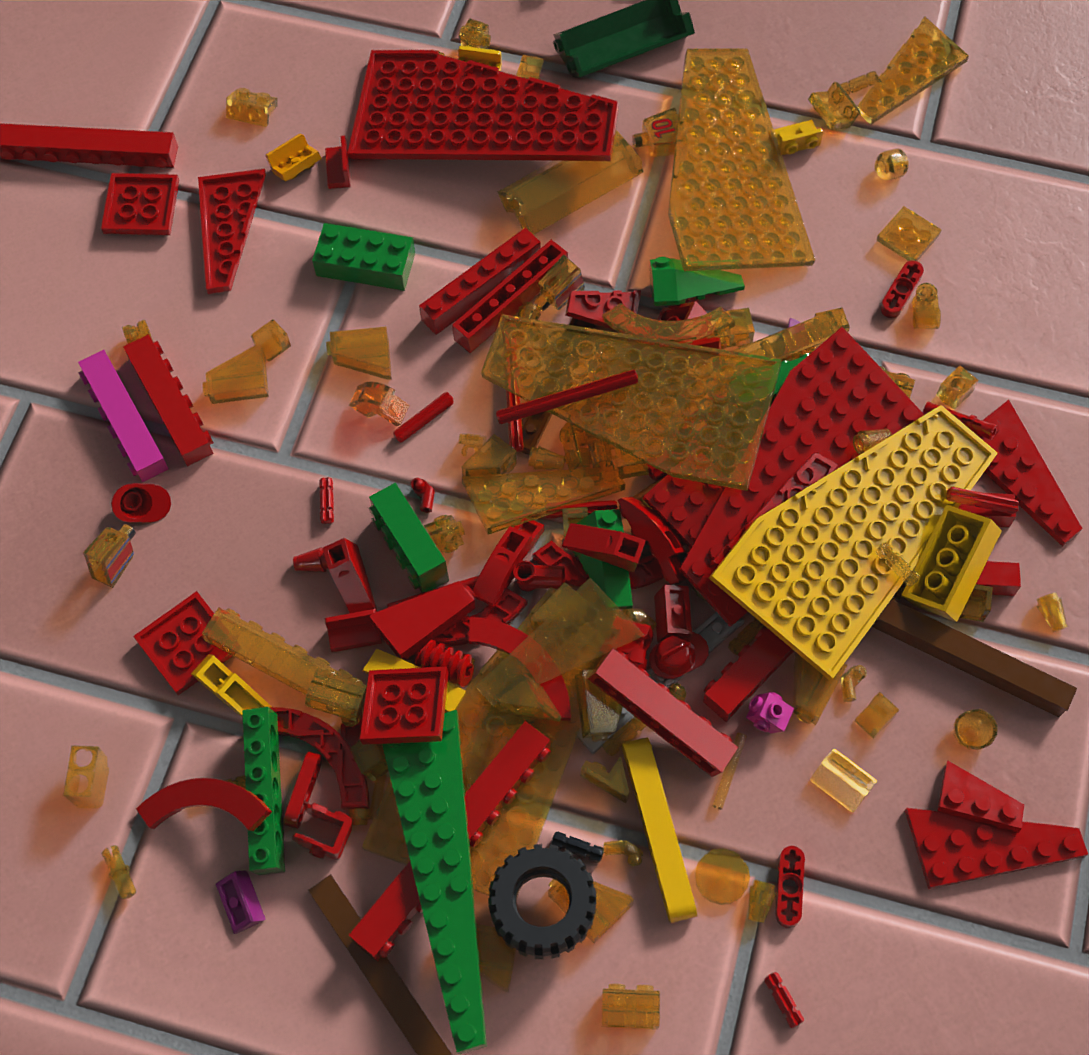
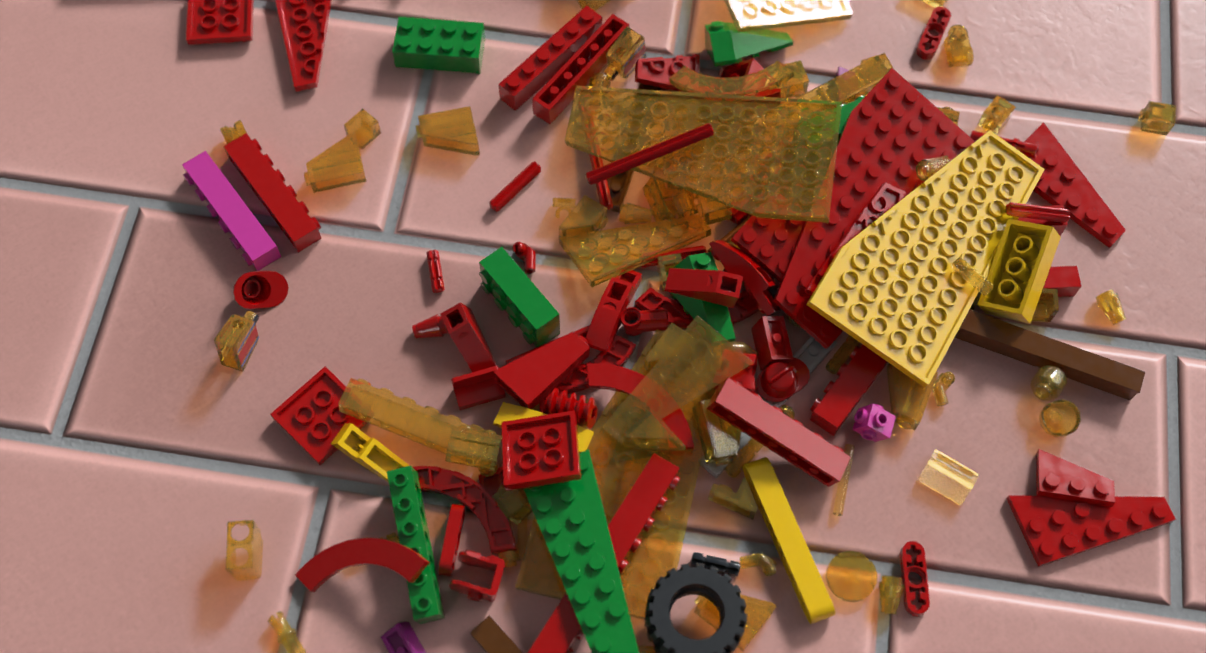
camera: 10 degrees left, 0 degrees up
clear orange brick [349,382,410,427] -> none
clear yellow brick [424,515,465,553] -> none
clear yellow panel [855,692,899,739] -> none
none -> clear yellow head [1030,365,1067,401]

